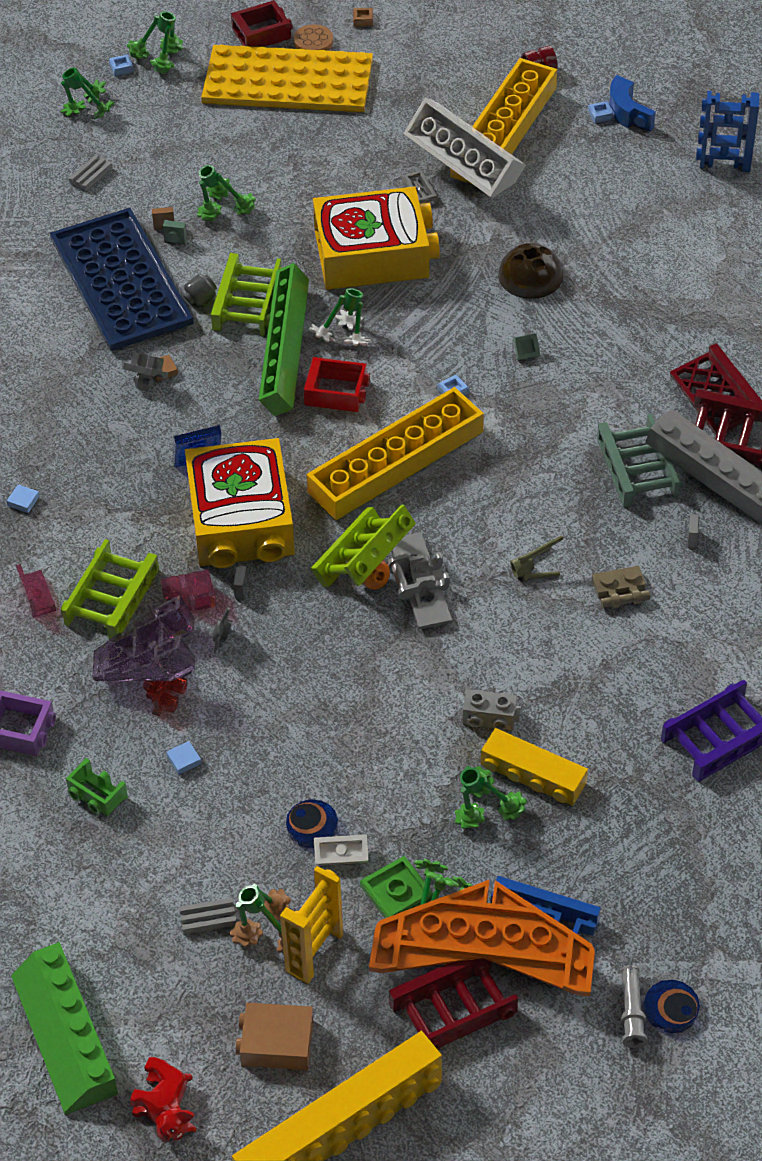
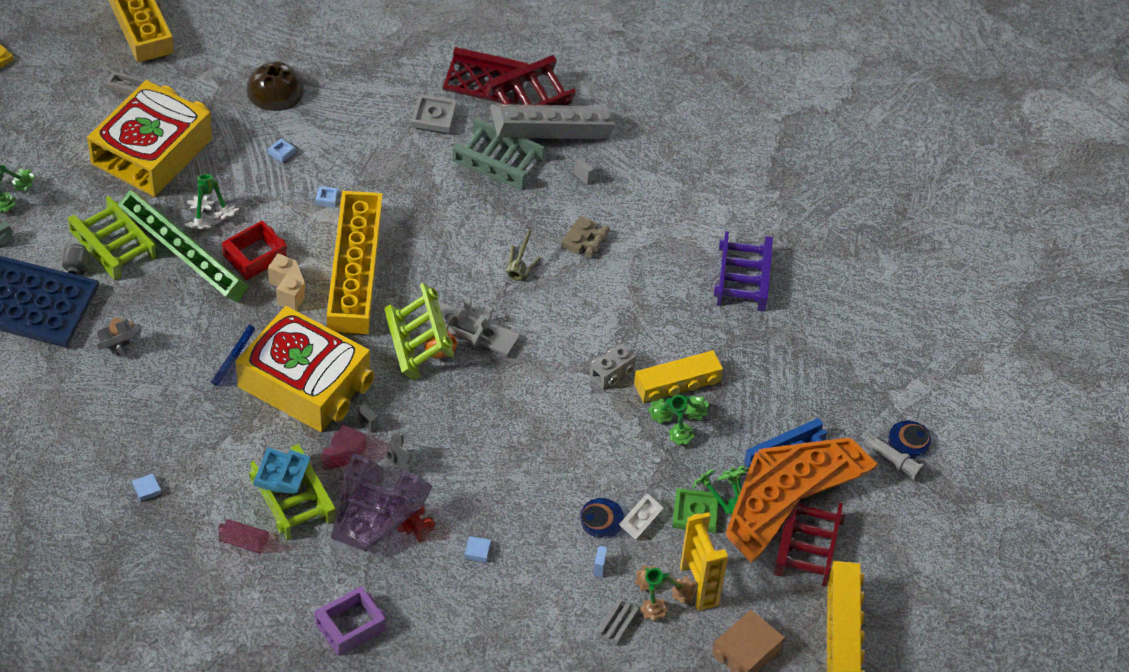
camera: 55 degrees left, 0 degrees up
bright green window [66,758,128,817] -> none
white slope [403,97,526,198] -> none
sand green plate [513,333,541,360] -> none
none -> dark azure slope [253,447,310,493]
none -> light blue tile [268,138,296,163]
none -> tan brick [268,254,305,311]
none -> light grey plate [411,94,457,133]
none -> light blue tile [594,546,607,578]

